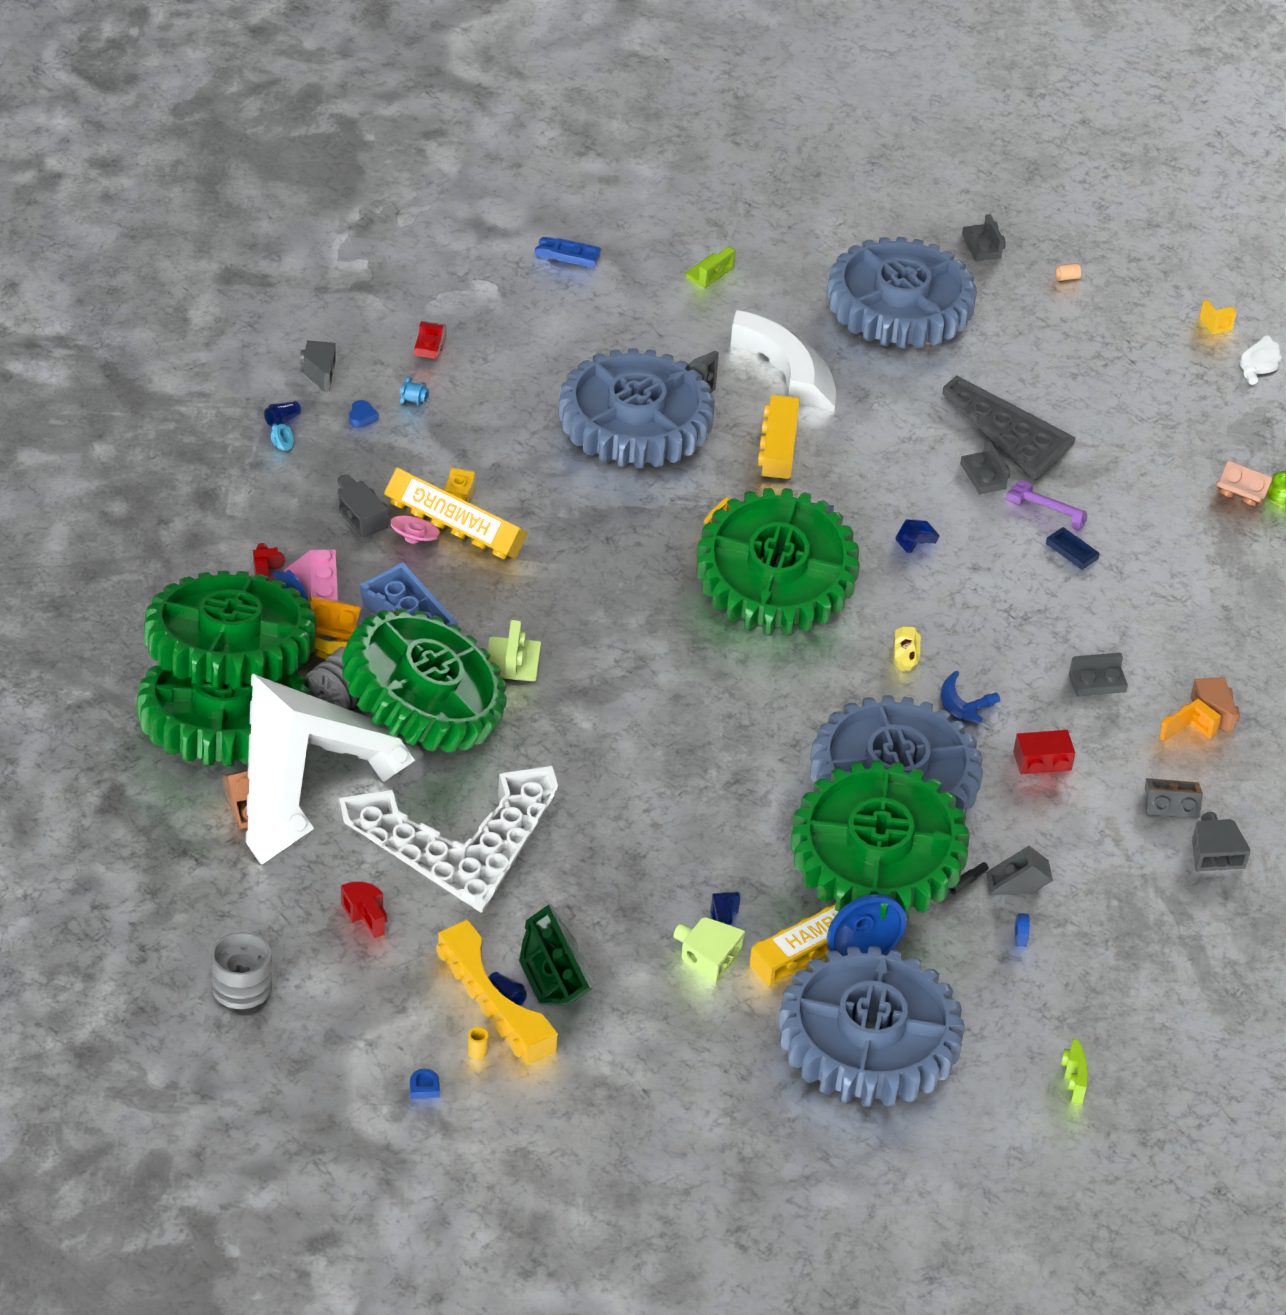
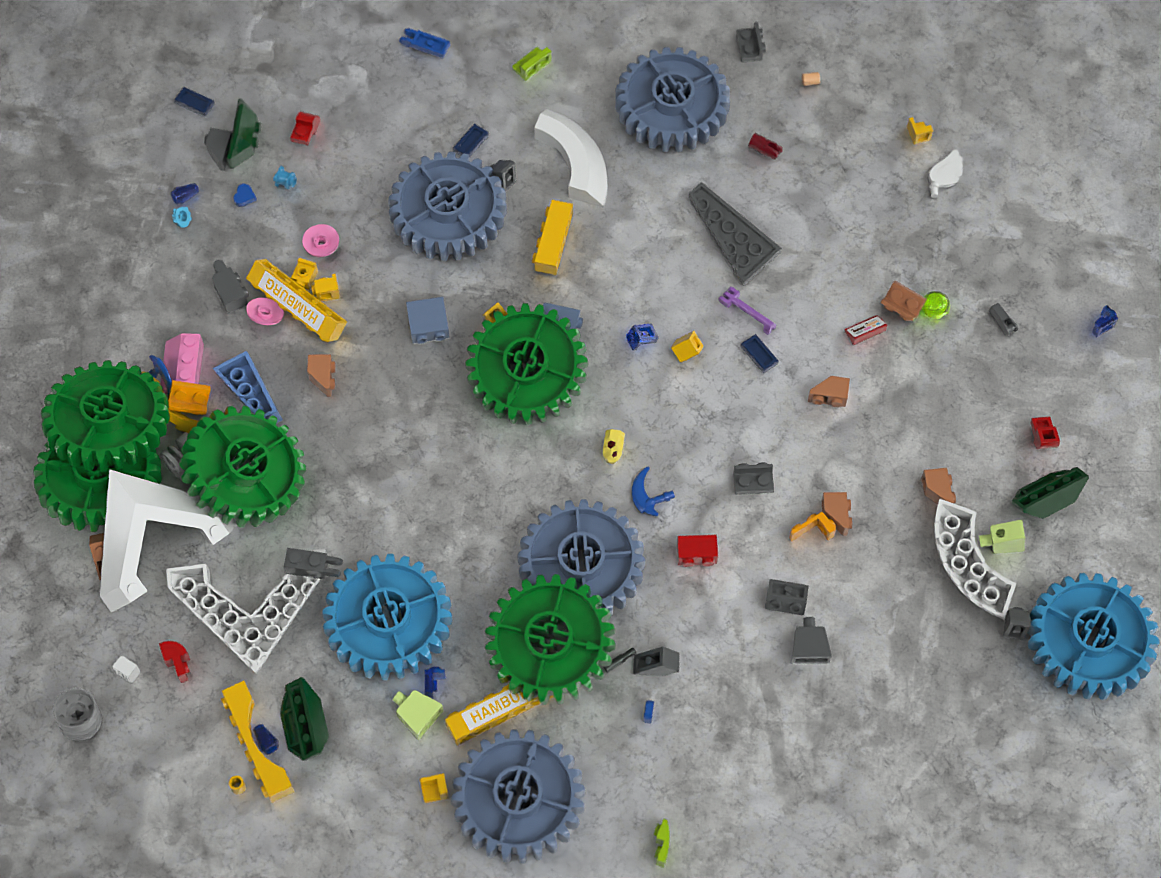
camera: 10 degrees right, 20 degrees up
red piece [253,543,285,581] -> none
blue tile [410,1069,440,1099] -> none
yellowish green bracket [488,620,541,681] -> none
blue dish [827,894,907,956] -> none
dark grey bracket [960,441,1010,495] -> none
none -> white slope [112,656,141,683]
none -> dark blue tile [174,87,215,117]
none -> dark green wedge [227,98,261,169]
none -> dark grey hinge [283,548,343,579]
none -> bright pink dish [302,224,339,257]
none -> nougat slope [307,354,336,397]
none -> yellow brick [311,274,340,302]
none -> dark azure gear [322,554,452,680]
none -> sand blue piece [406,297,450,344]
none -> yellow panel [420,773,449,803]
none -> dark blue tile [453,123,489,158]
none -> yellow panel [671,331,704,362]
none -> dark red hinge [748,133,783,160]
none -> nougat slope [808,376,850,407]
none -> slope [844,315,888,345]

